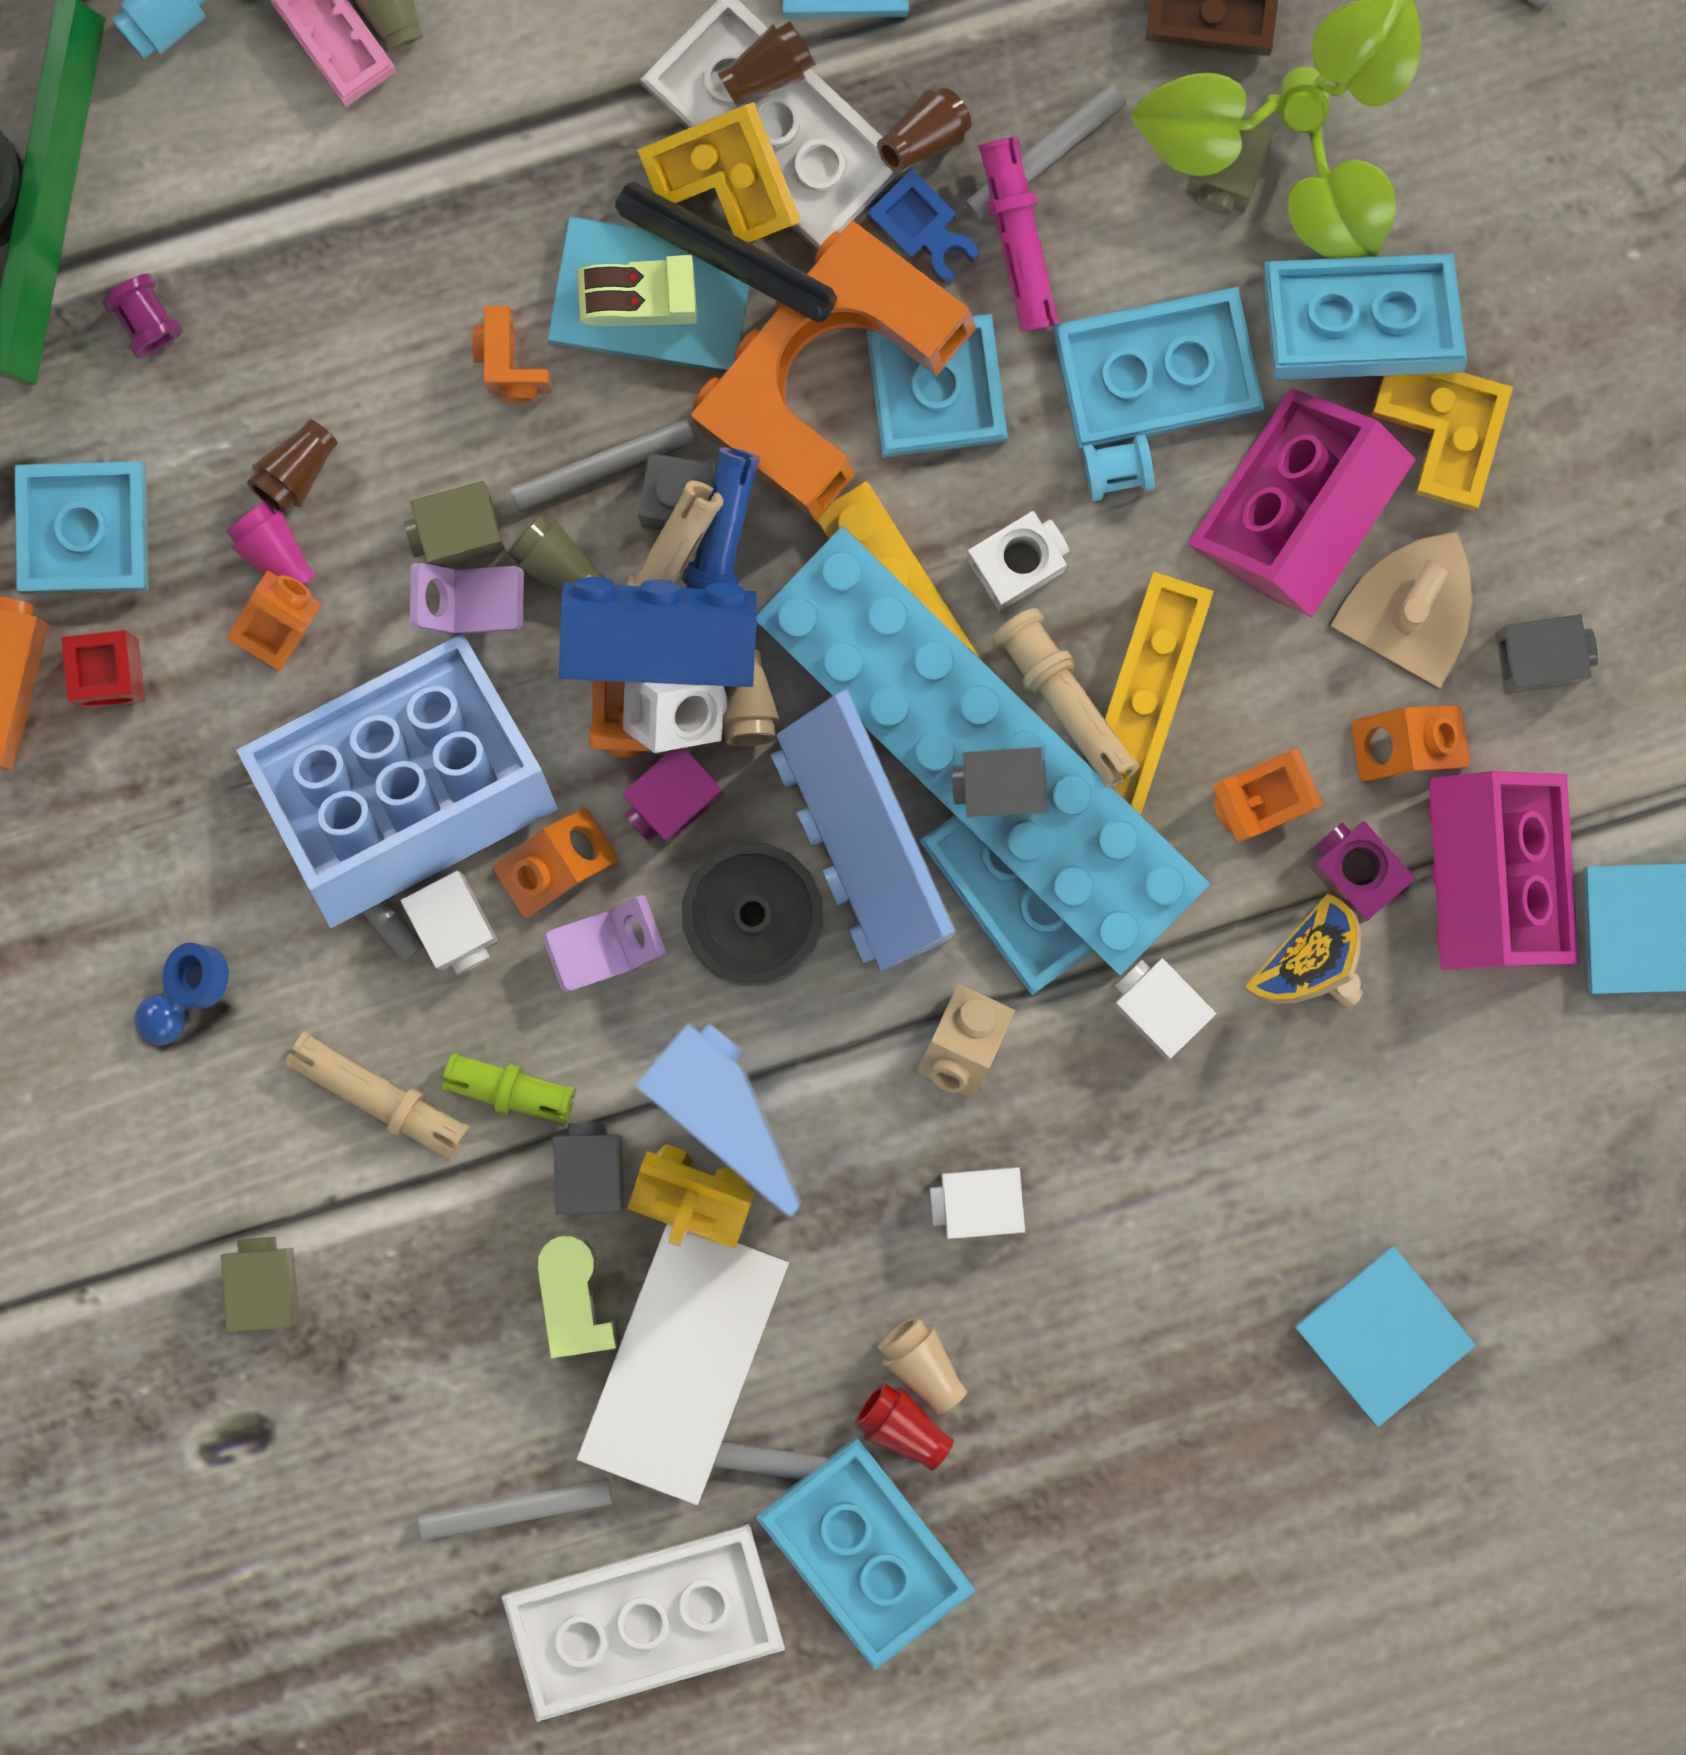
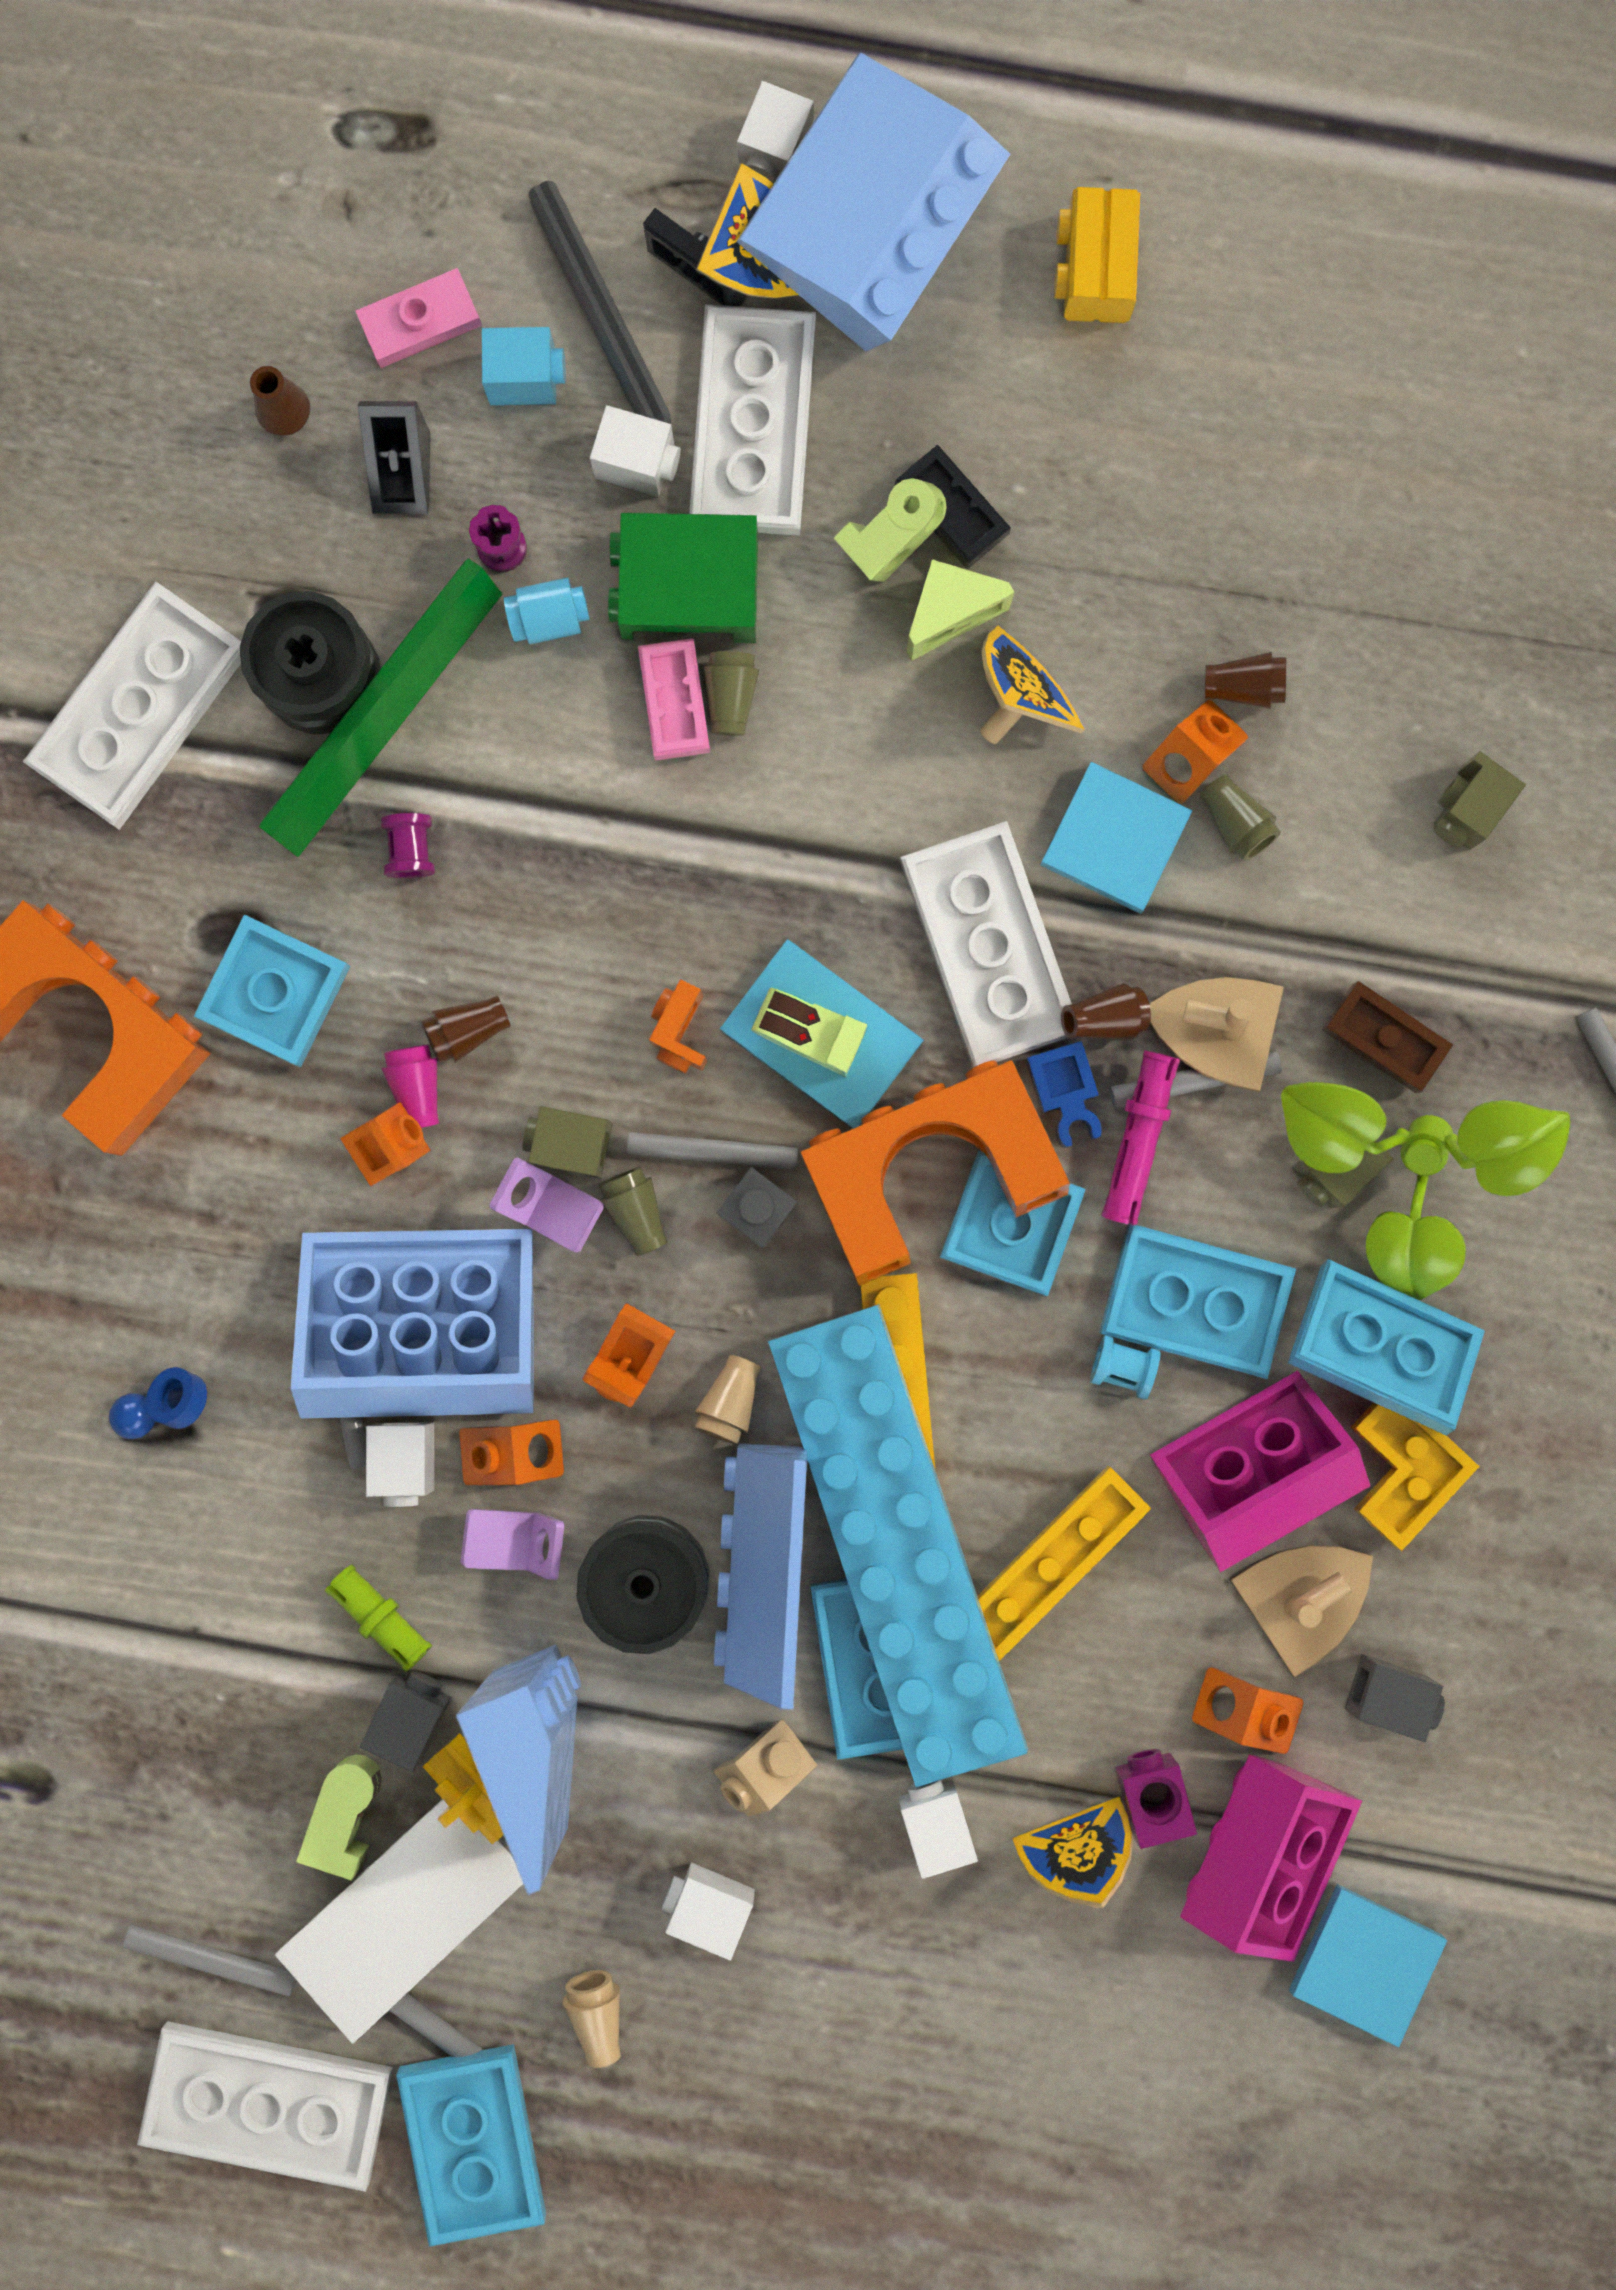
camera: 30 degrees right, 0 degrees up
red brick [61,630,145,709] -> none
olive brick [221,1237,299,1333] -> none
tan pin [284,1031,471,1162] -> none
blue brick [559,577,757,687] -> none
black axle [615,182,837,322] -> none
magenta brick [622,748,724,845] -> none
white brick [623,682,727,753] -> none
tan pin [625,481,724,586] -> none
yellow plate [637,102,802,243] -> none
blue pin [681,447,760,589] -> none
reddish brown cone [718,21,816,106] -> none
red cone [855,1383,954,1471] -> none
dark grey brick [952,747,1048,817] -> none
white brick [966,510,1069,612] -> none
tan pin [991,608,1139,788] -> none
orange bracket [1213,748,1324,842] -> none
medium azure tile [1293,1245,1476,1427] -> none
none -> tan shield [1150,977,1284,1092]

